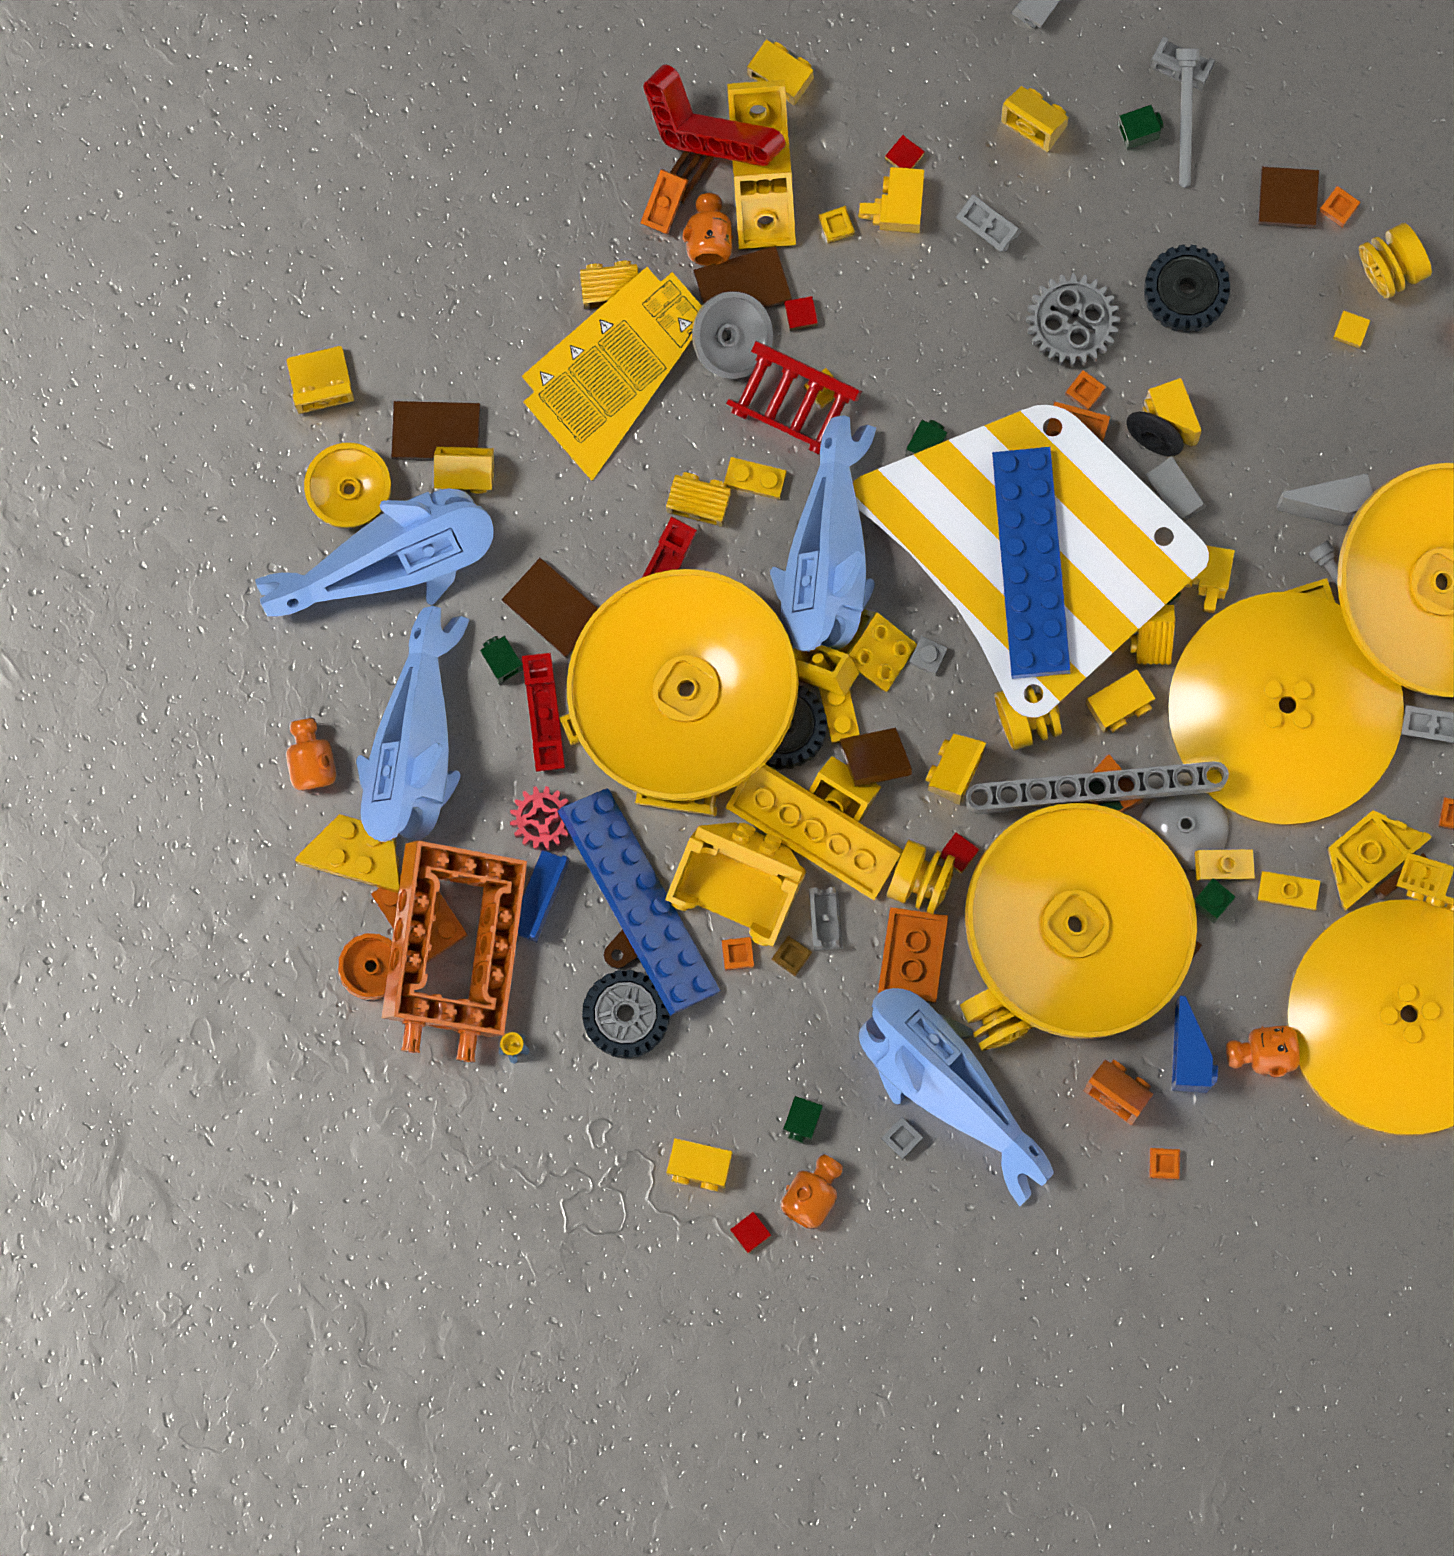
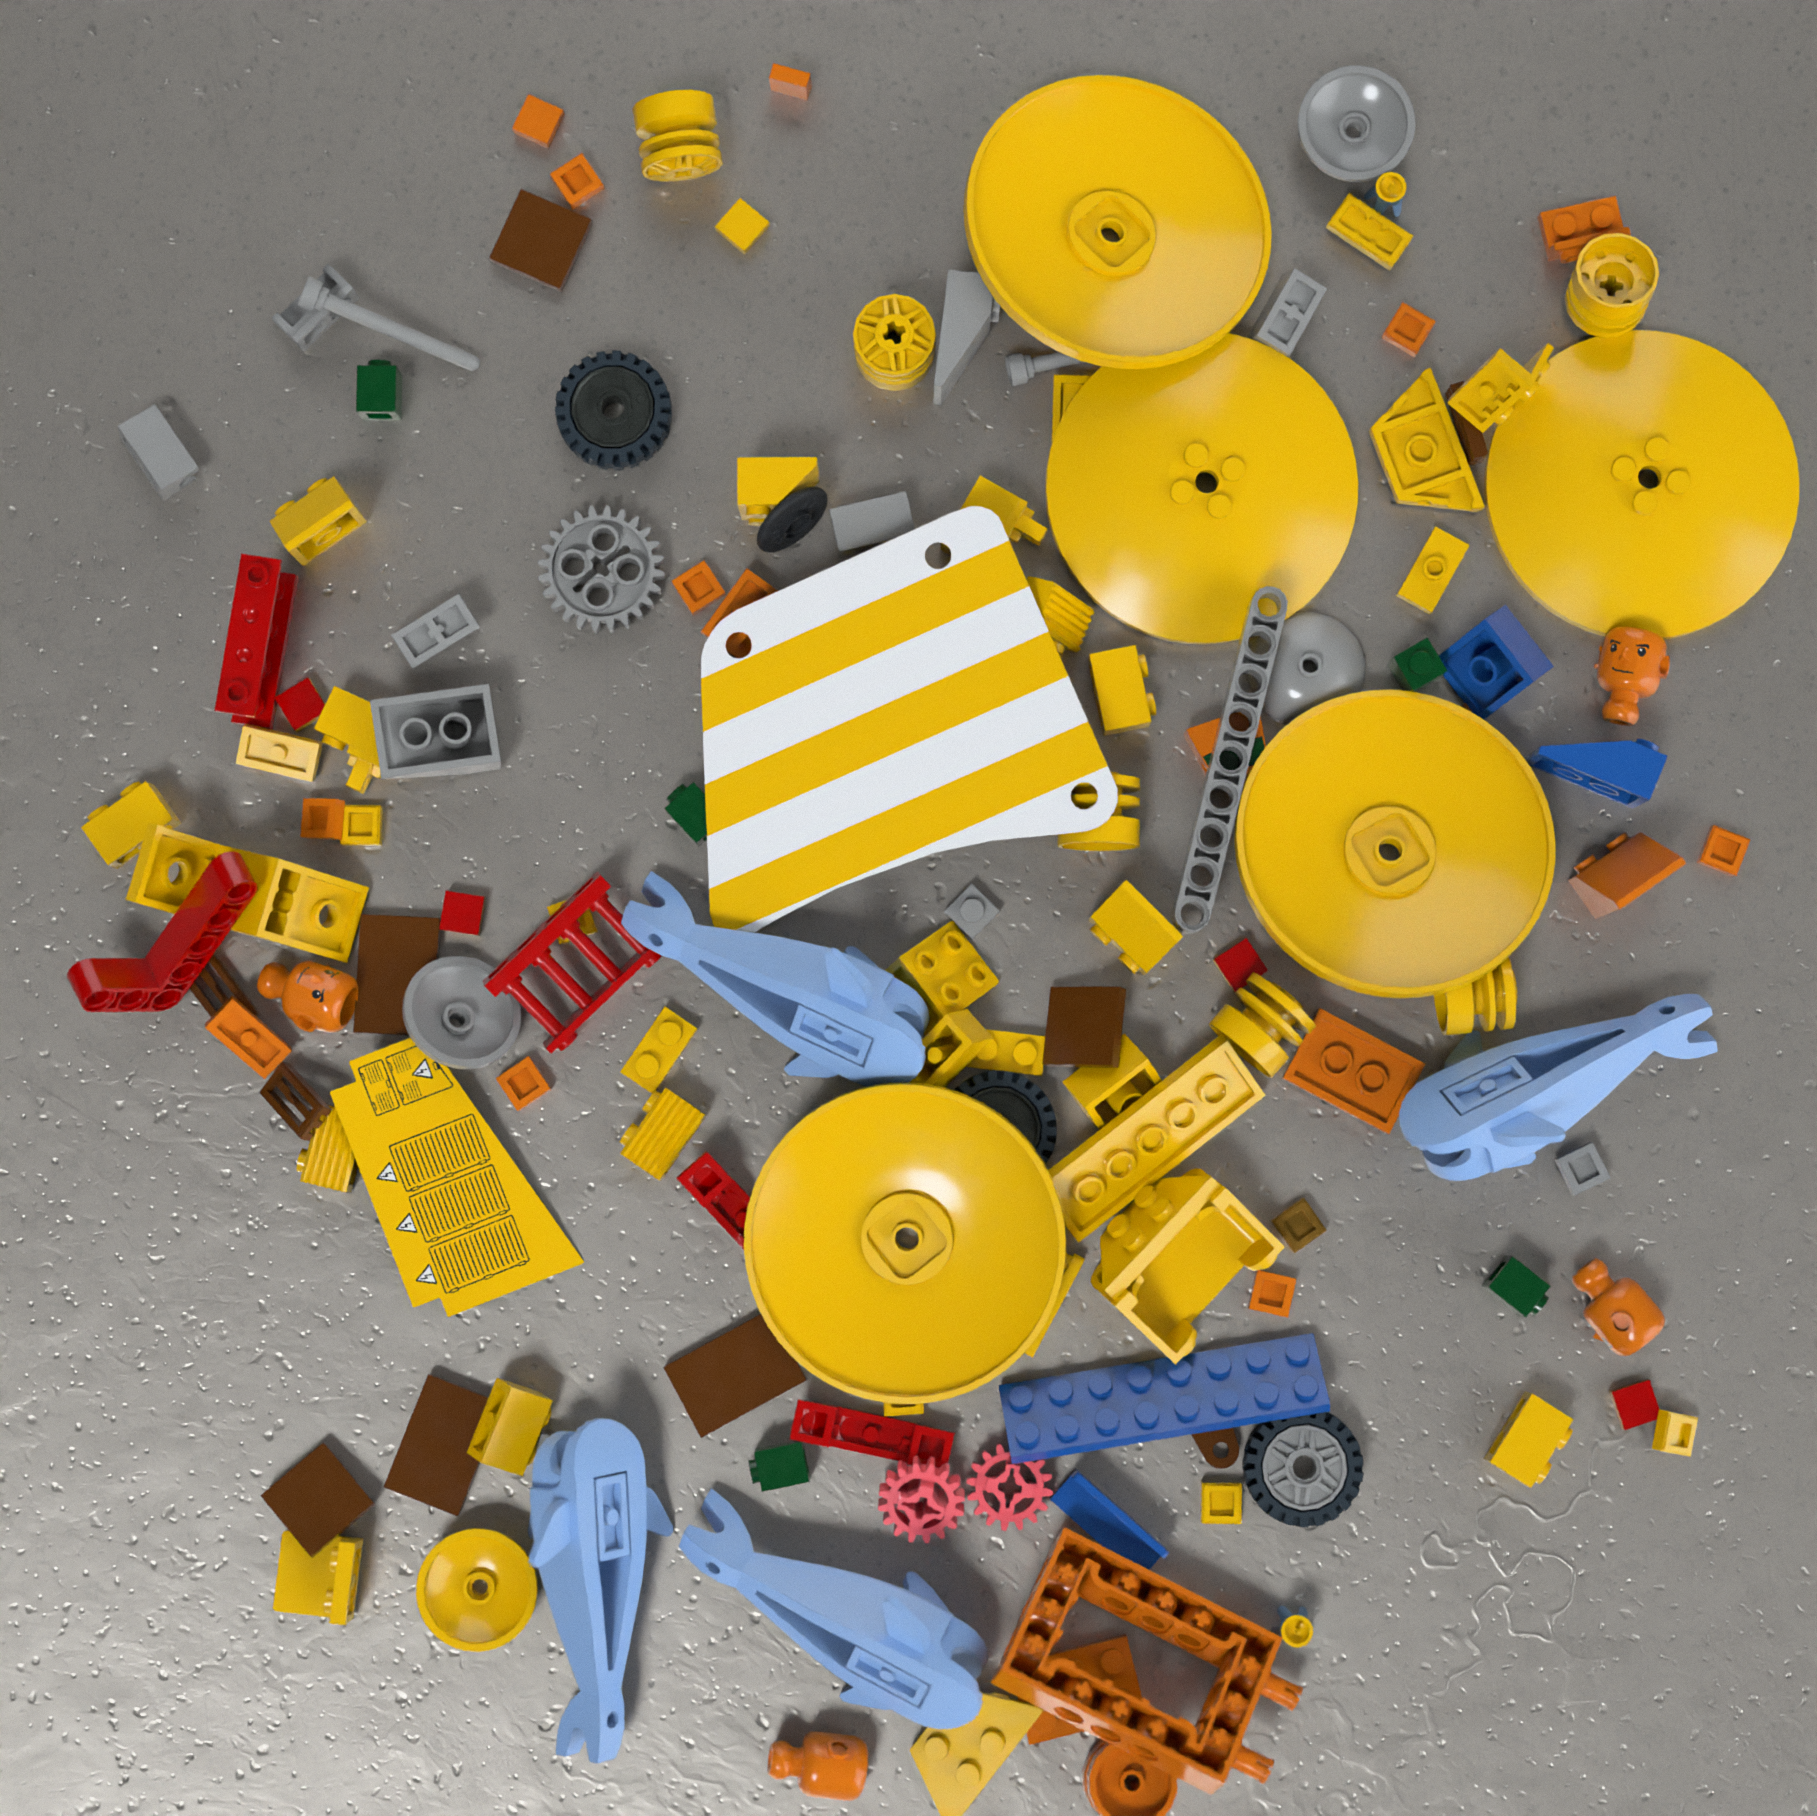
camera: 75 degrees left, 5 degrees up
light grey hinge [809,887,843,951] -> none
blue plate [992,447,1071,679] -> none
yellow plate [1195,849,1255,881] -> none
none -> red fence [214,553,299,730]
none -> yellow plate [235,724,323,782]
none -> reddish brown tile [259,1061,332,1141]
none -> reddish brown tile [260,1442,376,1558]
none -> orange tile [300,798,345,840]
none -> light grey slope [370,684,501,779]
none -> orange tile [496,1056,552,1111]
none -> orange tile [512,94,565,149]
none -> yellow wheel [853,294,936,391]
none -> coral gear [878,1456,965,1544]
none -> yellow tile [1200,1482,1242,1524]
none -> blue slope [1439,604,1554,720]
none -> yellow tile [1652,1409,1698,1457]

